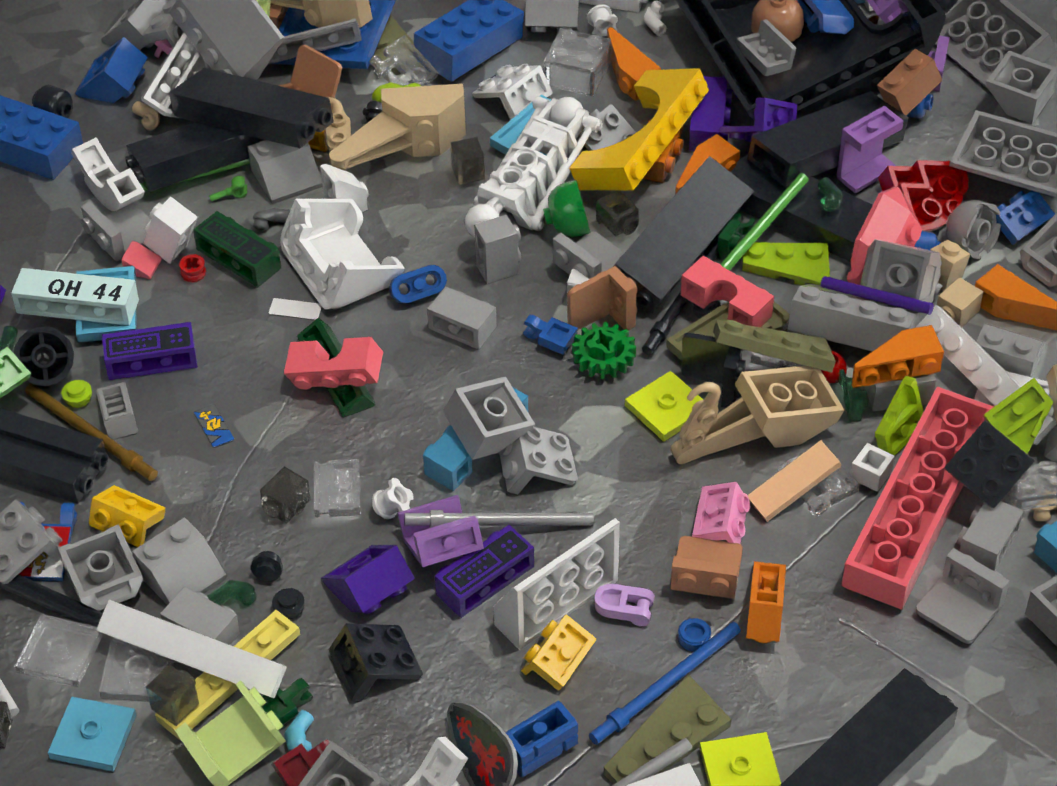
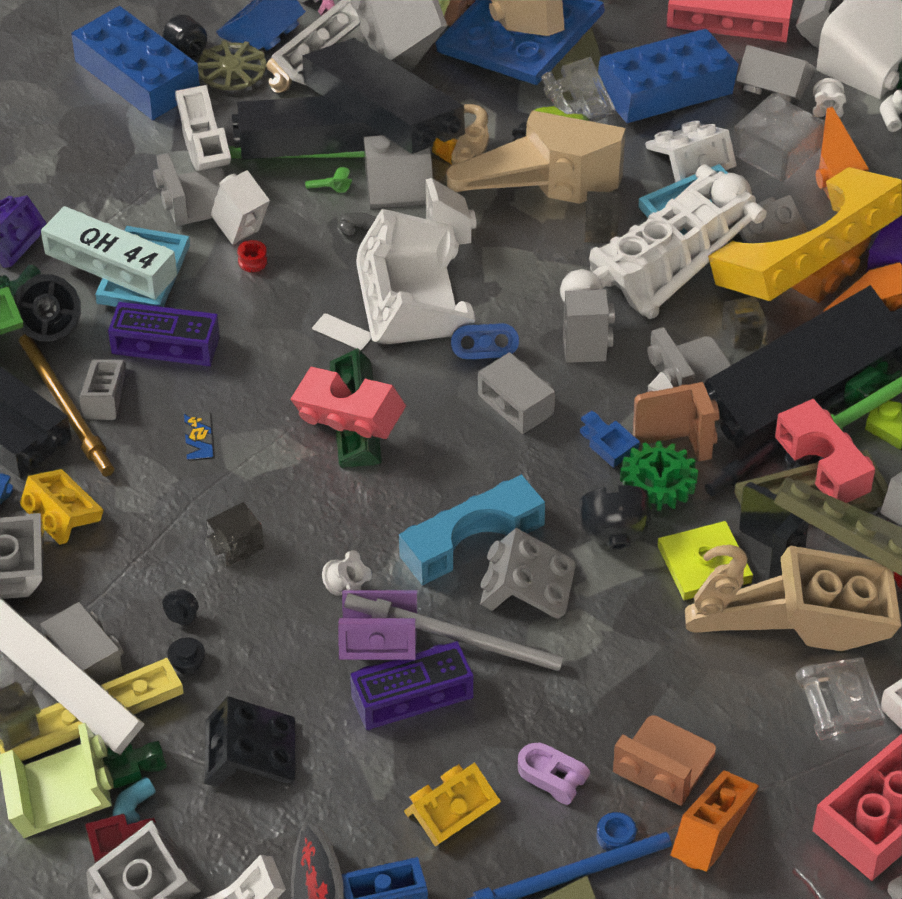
camera: 20 degrees right, 0 degrees up
lime plate [61,380,92,408] -> none
coral slope [122,241,162,280] -> none
light grey slope [132,517,227,605] -> none
dark green brick [193,211,281,288] -> none
clear green arm [207,580,257,606] -> none
light grey slope [268,19,362,64] -> none
nougat bracket [278,45,342,109] -> none
clear plate [314,459,361,518] -> none
dark purple slope [321,545,415,614] -> none
light grey slope [443,376,536,460] -> none
white slope [494,518,620,650] -> none
green cylinder [543,180,591,238] -> none
bright pink bracket [692,482,750,544] -> none
light nougat tile [747,440,842,522] -> none
none -> olive wheel [198,40,266,90]
none -> black cylinder [579,485,652,550]

